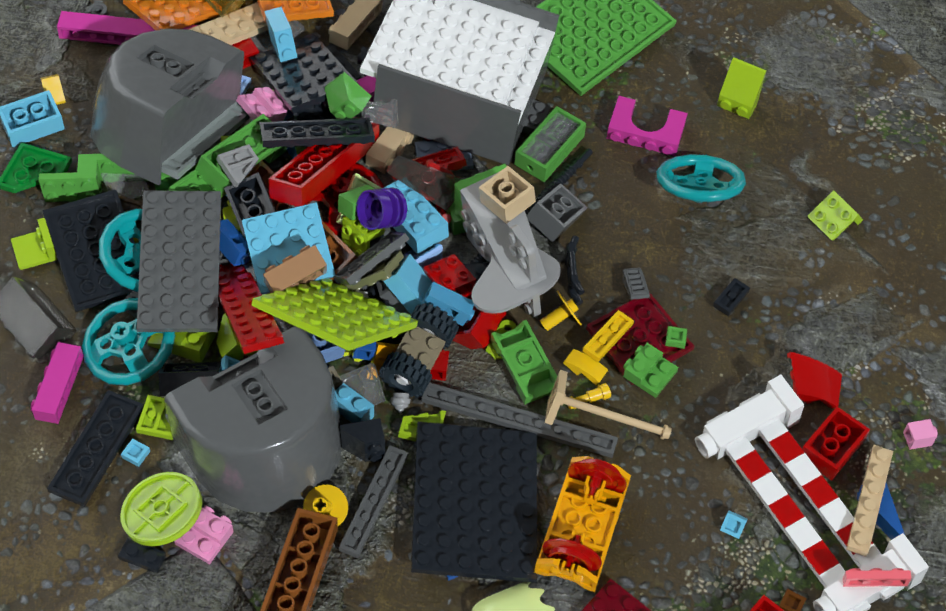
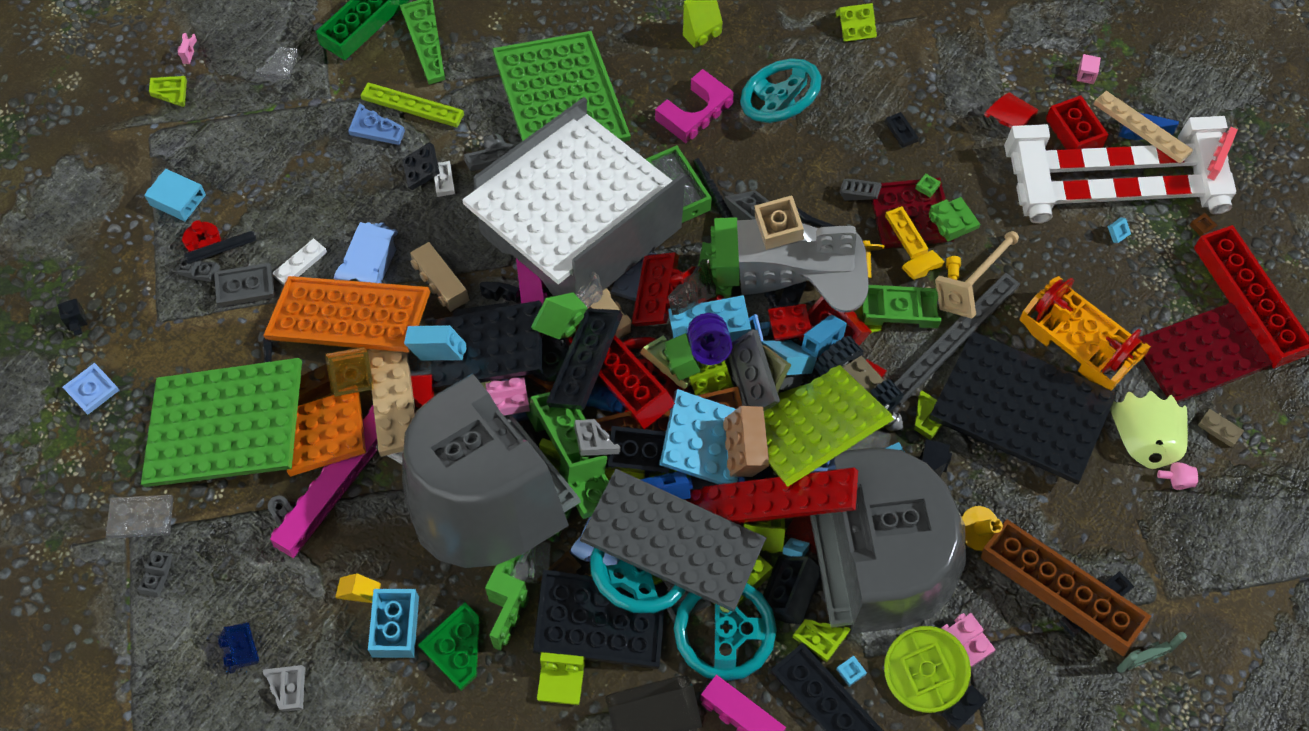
camera: 60 degrees left, 5 degrees up
dark grey plate [339,445,408,558] -> none

